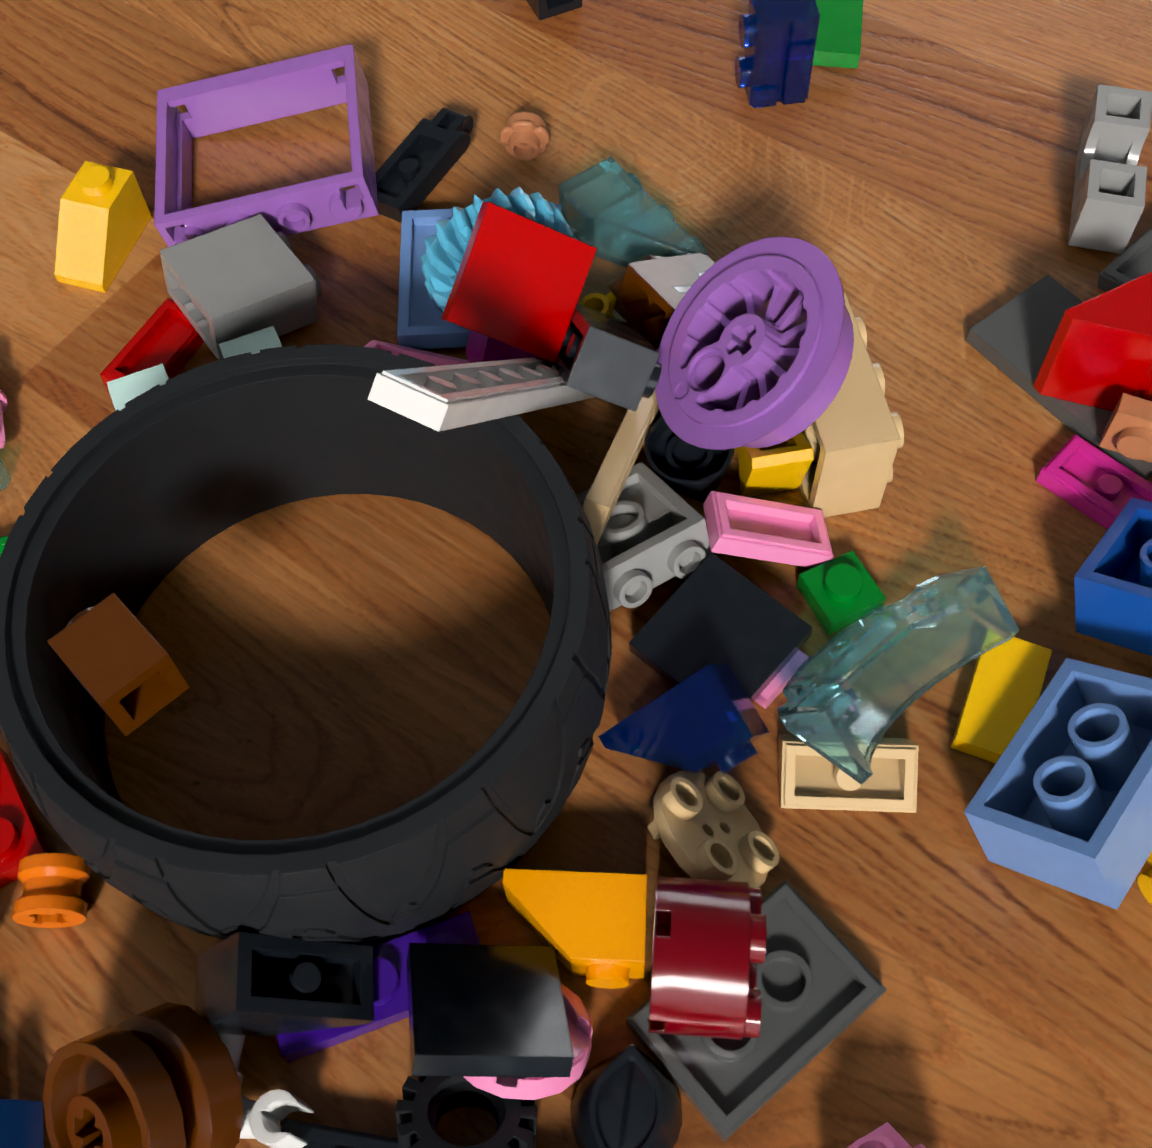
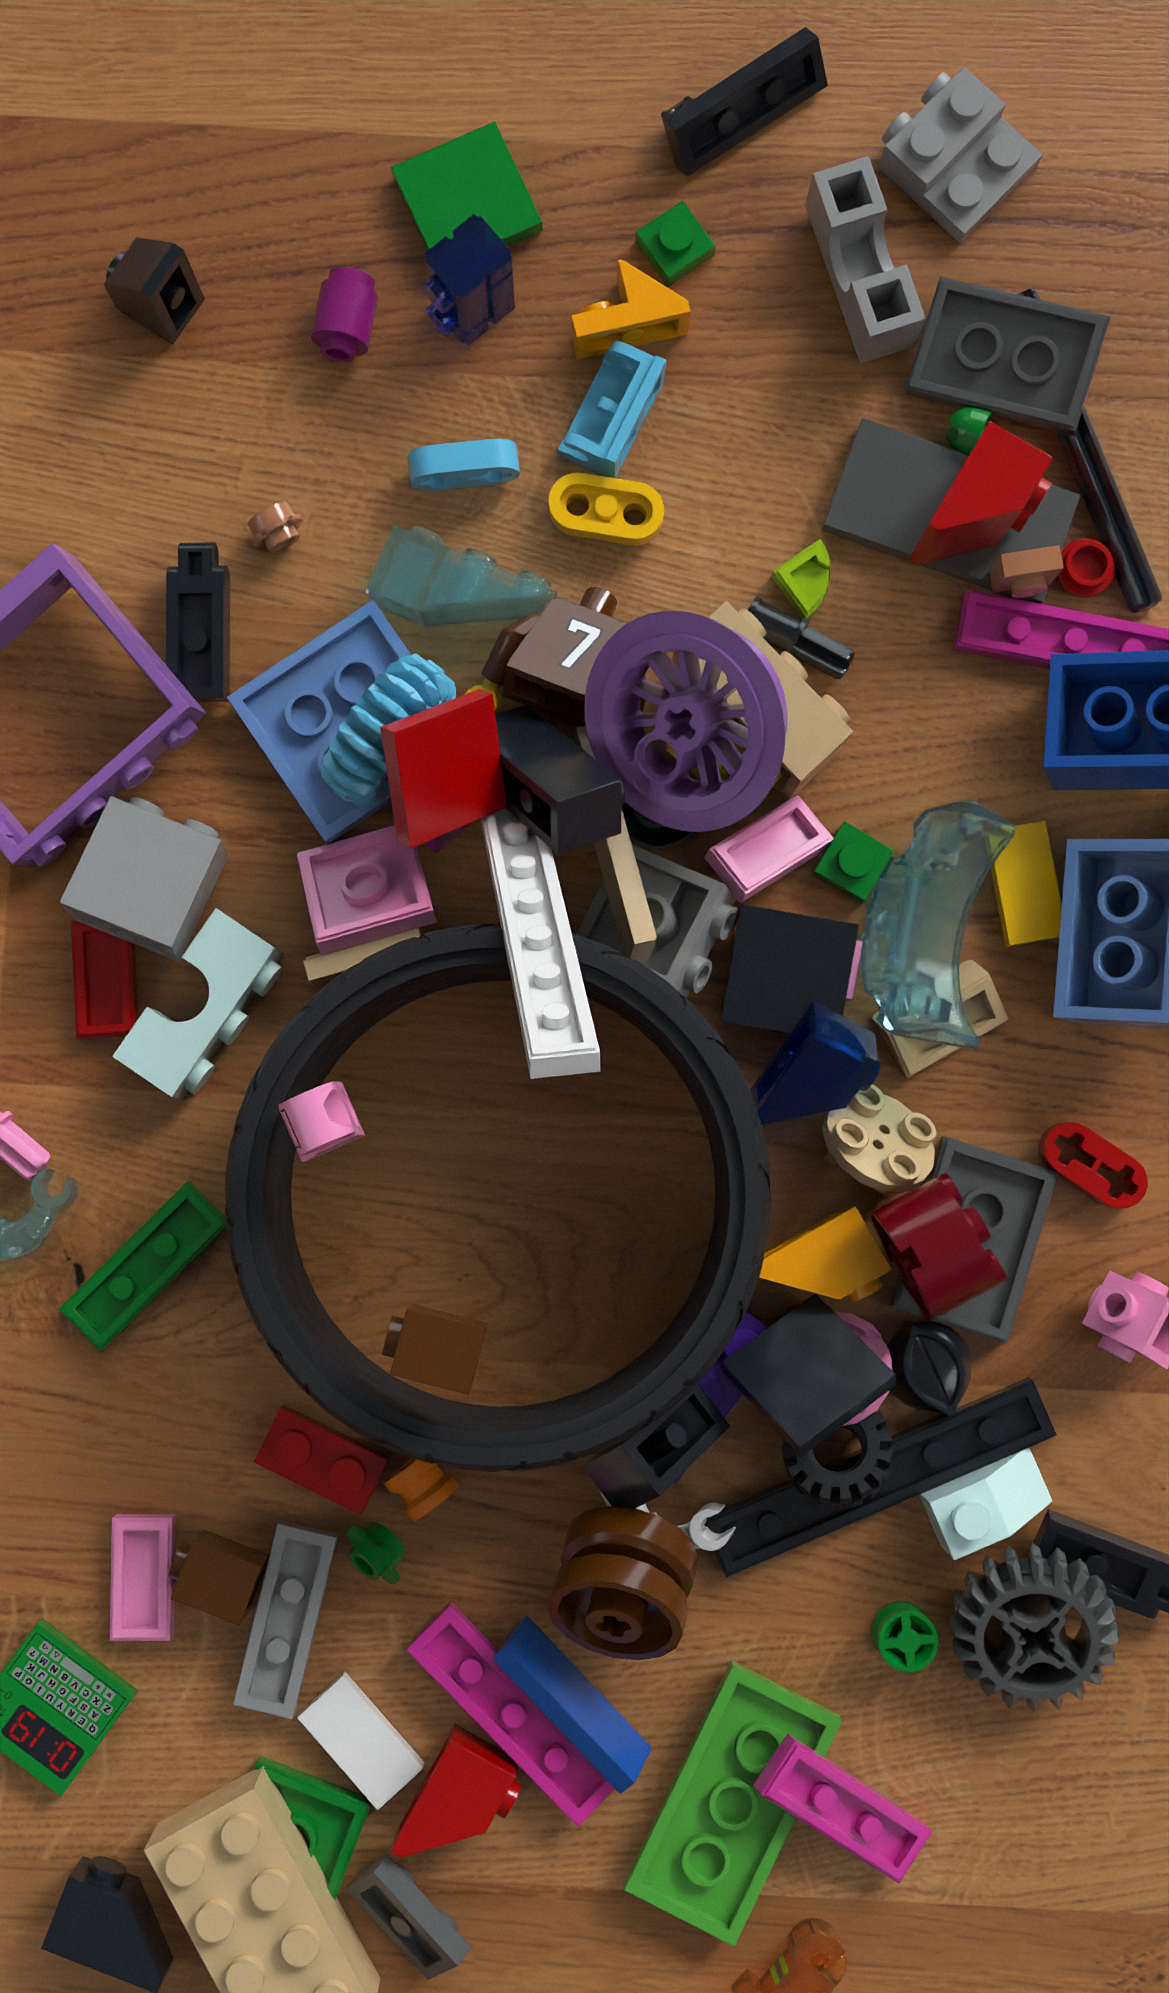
camera: 40 degrees left, 25 degrees up
none -> bright pink leg [278,1081,365,1162]
none -> magenta brick [311,267,378,362]
none -> medium azure beam [407,439,520,491]
none -> yellow plate [548,472,664,546]
none -> medium azure hinge [558,340,667,478]
none -> light orange slope [571,260,691,360]
none -> green plate [635,200,716,287]
none -> black hinge [661,27,828,177]
none -> black axle [748,596,855,679]
none -> lime tile [771,539,830,620]
none -> red beam [1039,1122,1148,1208]

